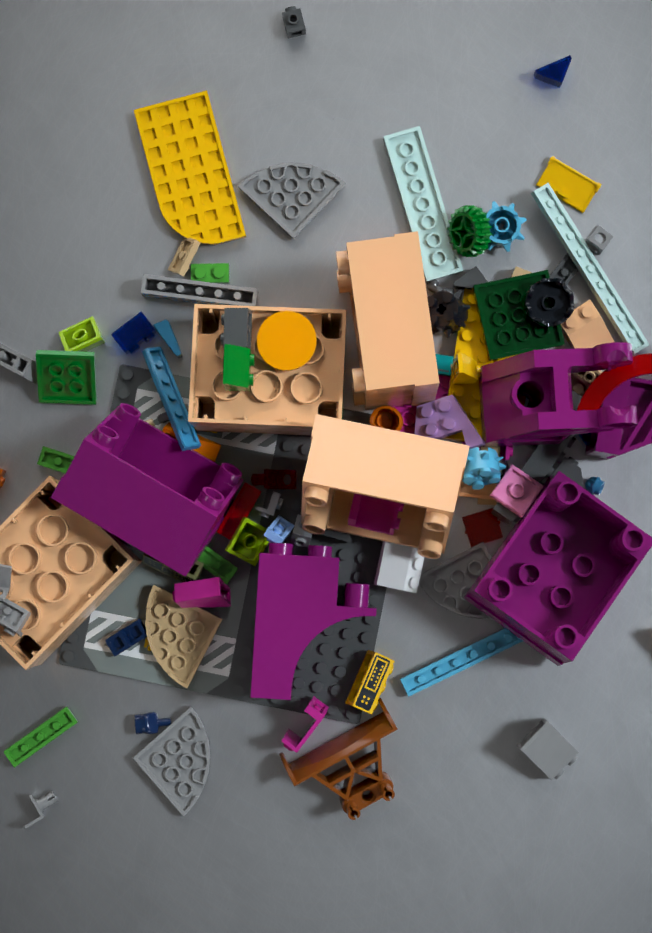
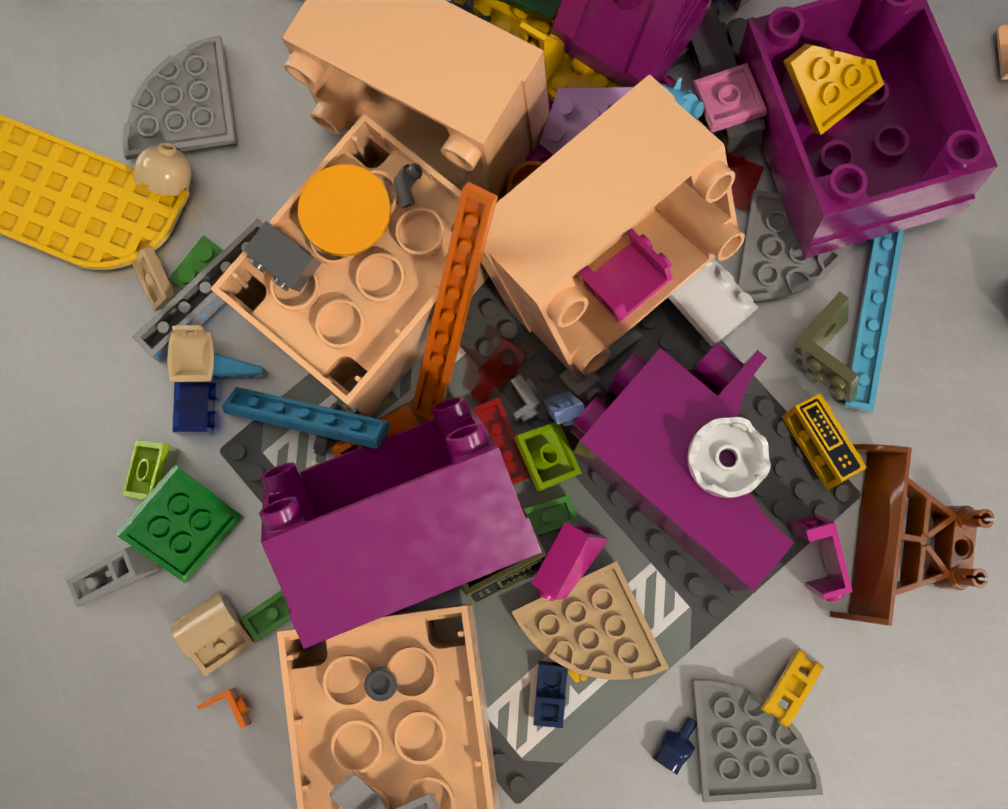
camera: 55 degrees left, 5 degrees down
green slope [223,344,255,391] -> none
none -> tan cylinder [133,143,192,196]
none -> tan piece [167,325,214,382]
none -> tan brick [171,590,254,676]
none -> dark grey tile [364,667,398,701]
none -> dark grey arm [394,163,423,208]
none -> orange plate [411,182,498,421]
none -> white plate [687,417,771,498]
none -> yellow plate [761,648,824,728]
none -> yellow plate [784,44,884,135]
none -> olive bracket [794,291,859,403]

